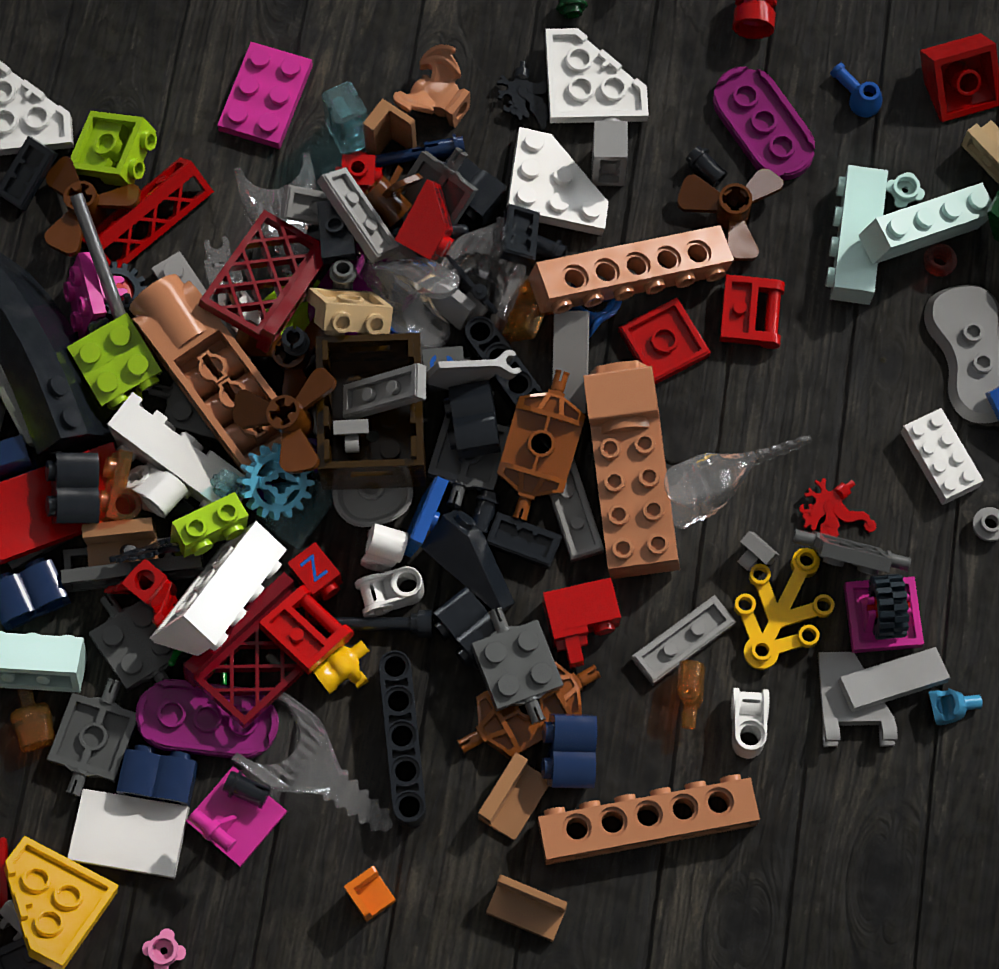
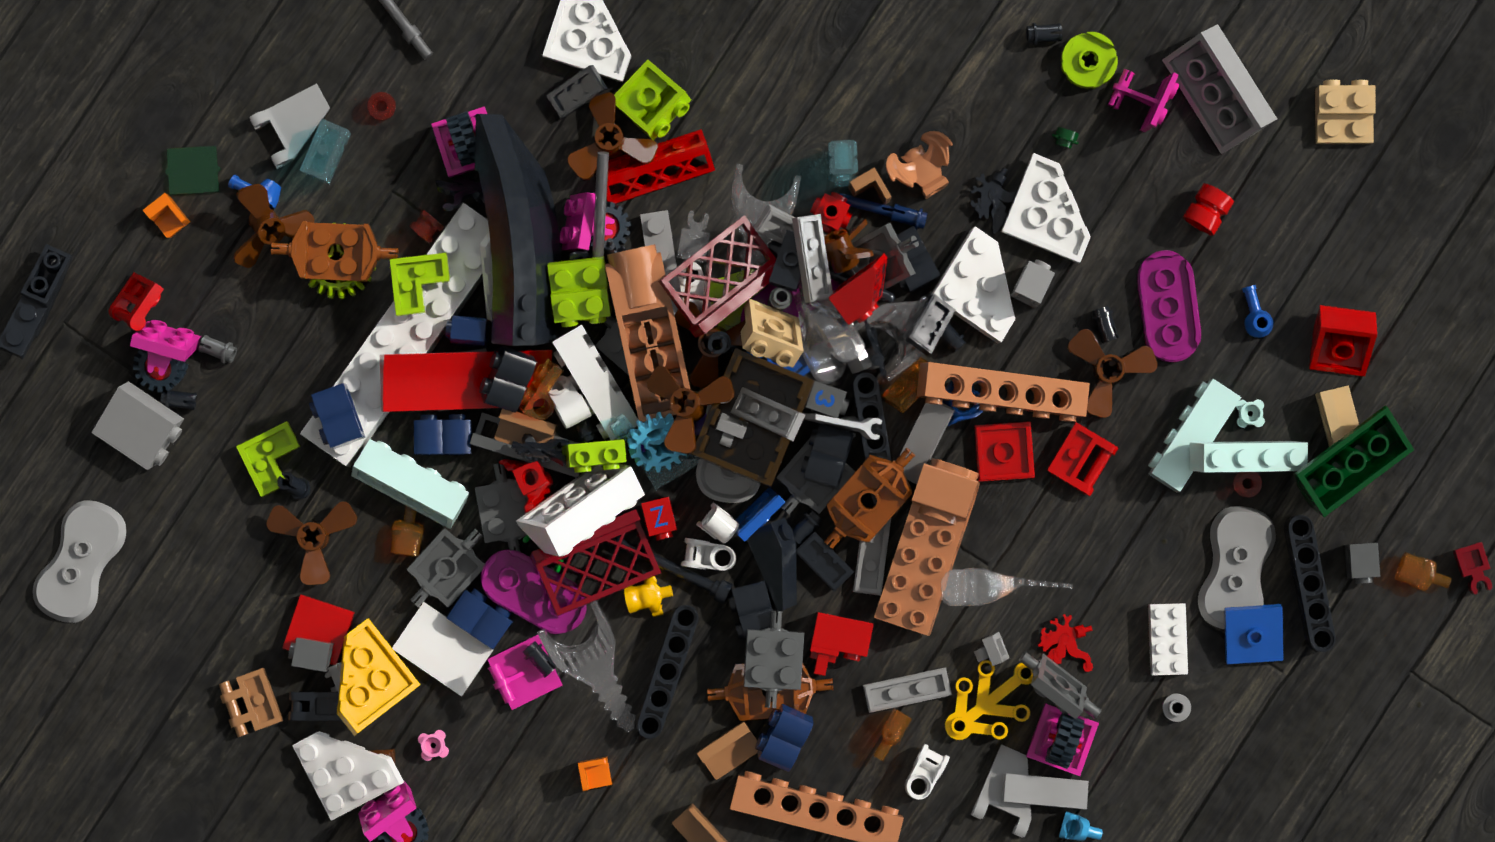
camera: 25 degrees right, 15 degrees up
dark pink plate [217,42,313,149] -> none
red plate [259,585,354,675] -> none

